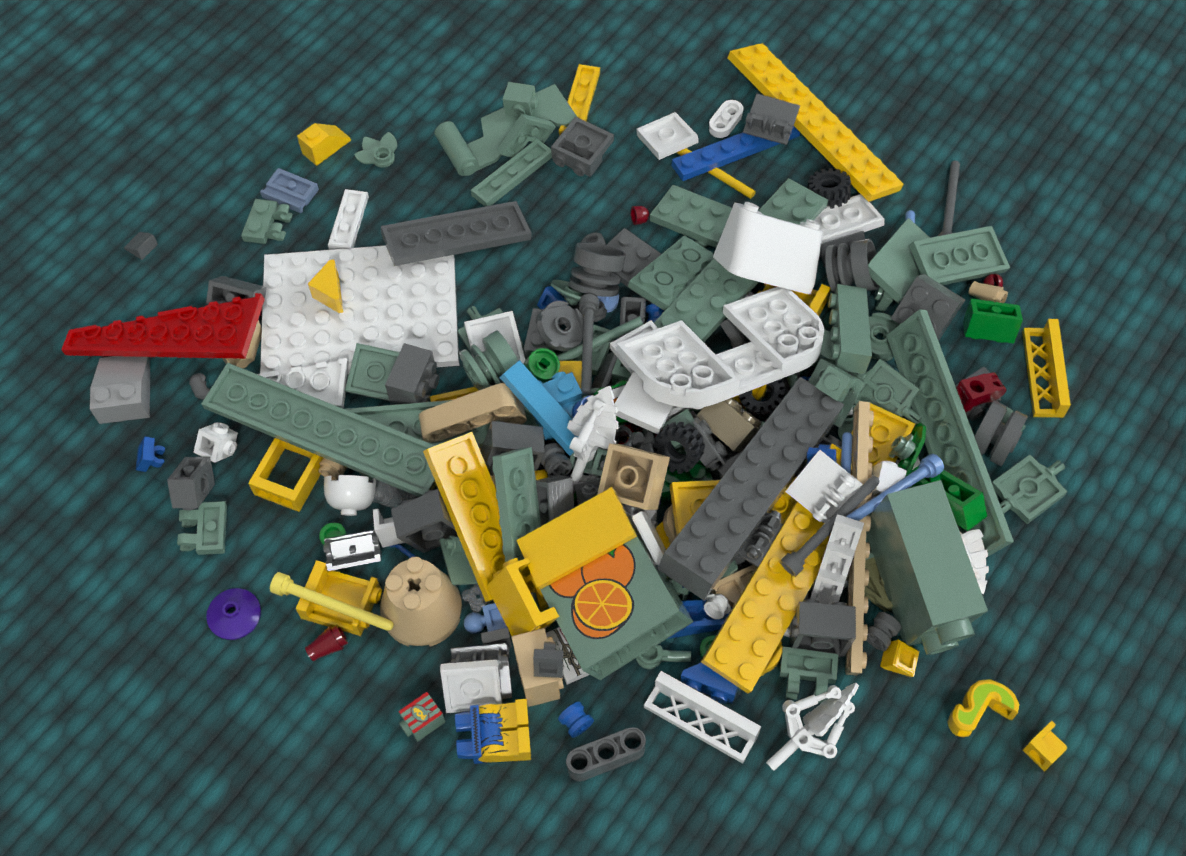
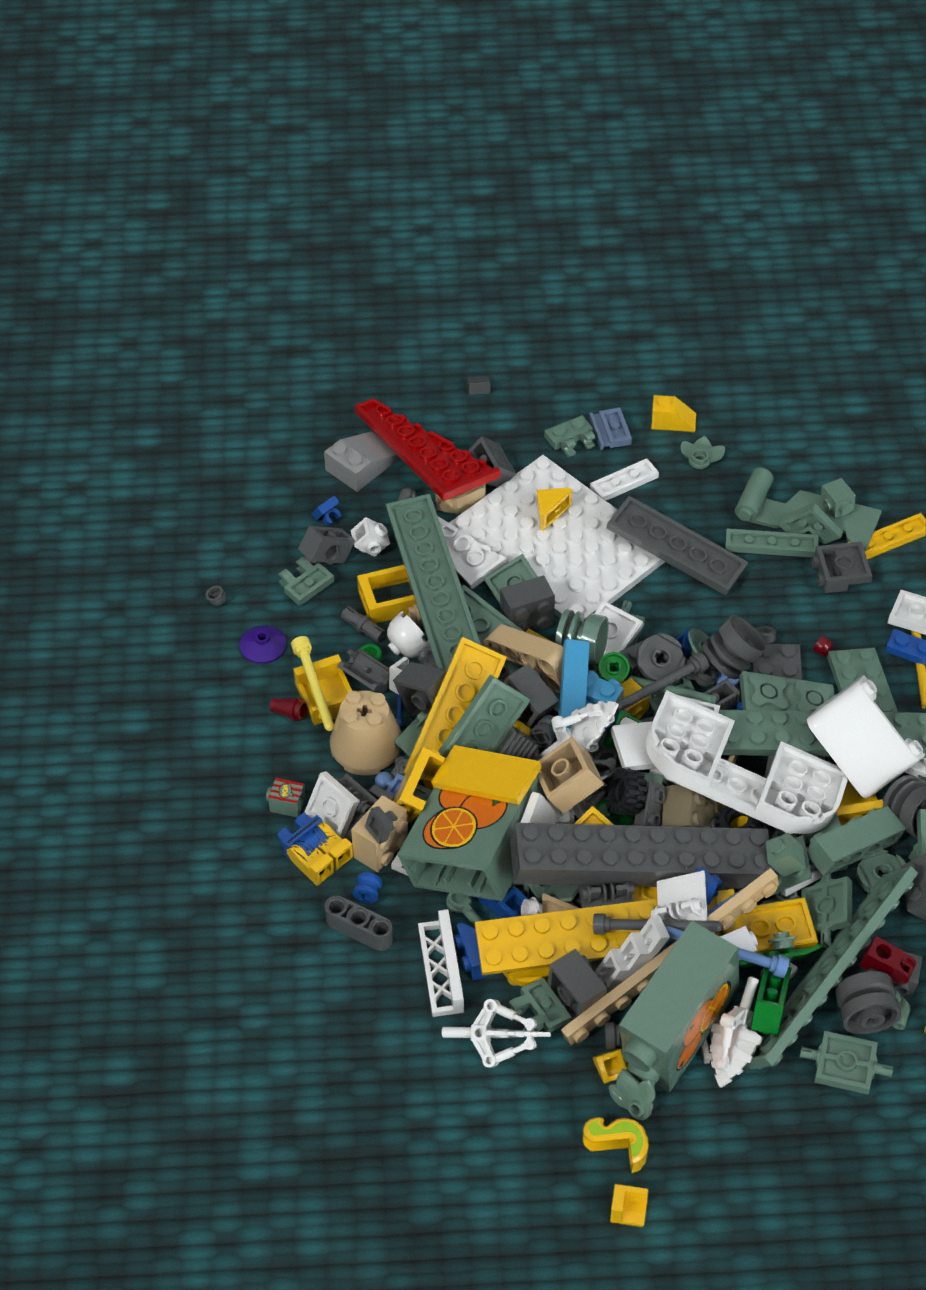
camera: 50 degrees right, 10 degrees down
none -> dark grey hinge [206,585,226,606]
none -> dark grey pin [341,606,387,643]
none -> sand green plate [609,1069,656,1120]

